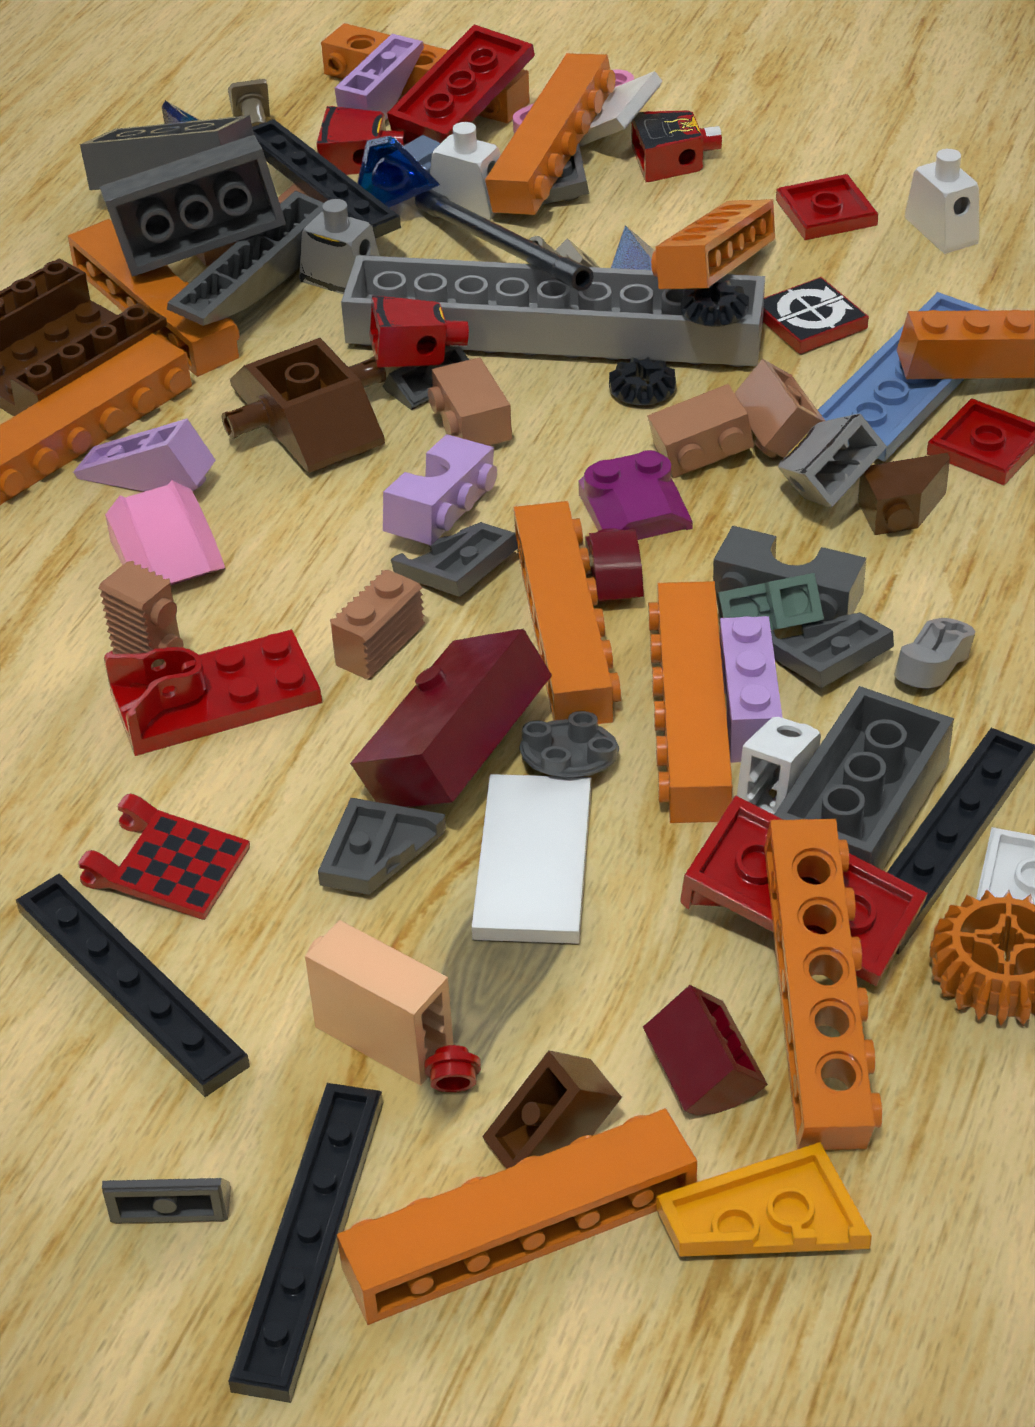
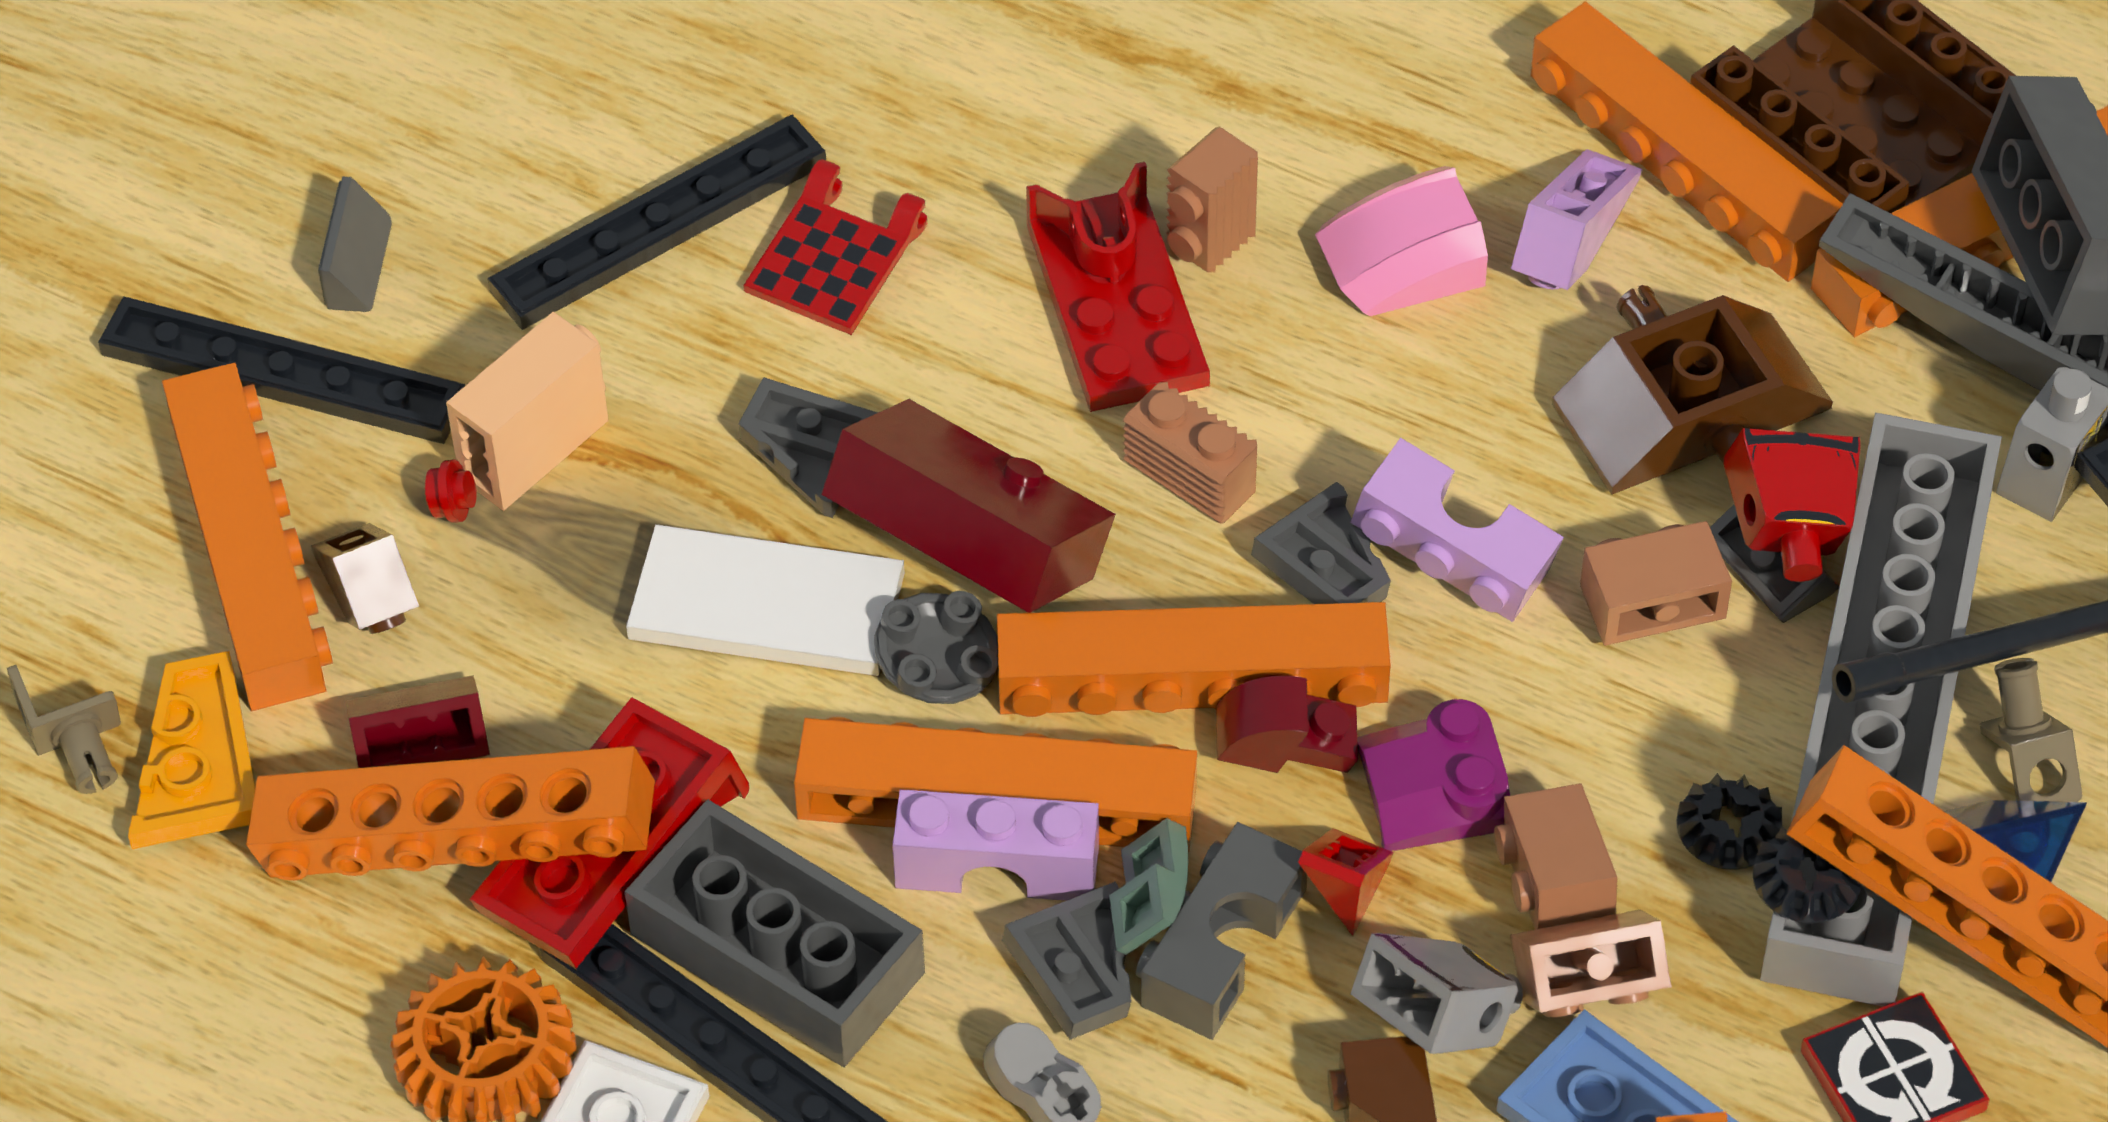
camera: 95 degrees right, 10 degrees up
white torso [737,717,821,814] -> none
none -> dark tan bracket [7,665,121,794]
none -> red slope [1298,828,1394,936]

